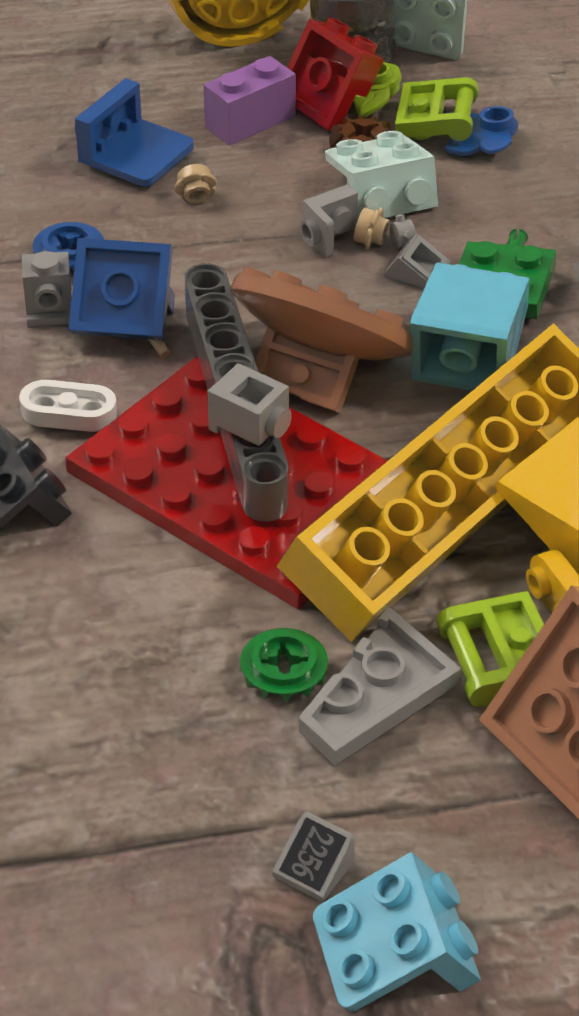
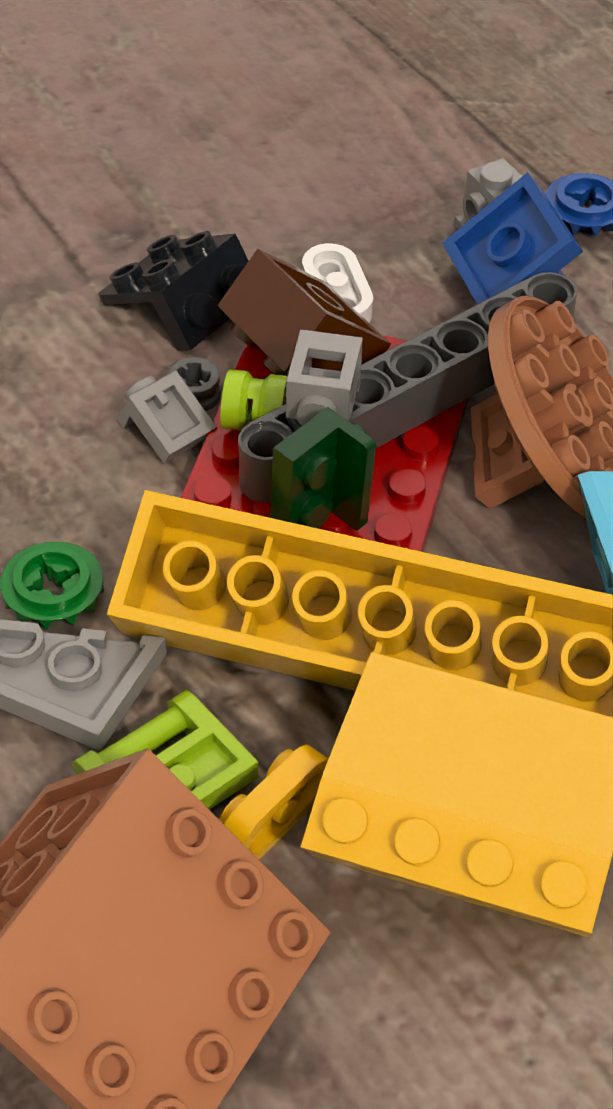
camera: 65 degrees right, 5 degrees up
none -> light grey bracket [117,370,217,464]
none -> dark grey bush [168,357,220,411]
none -> reddish brown slope [217,249,391,376]
none -> lime wheel [220,369,287,431]
none -> dark green bracket [270,407,376,531]

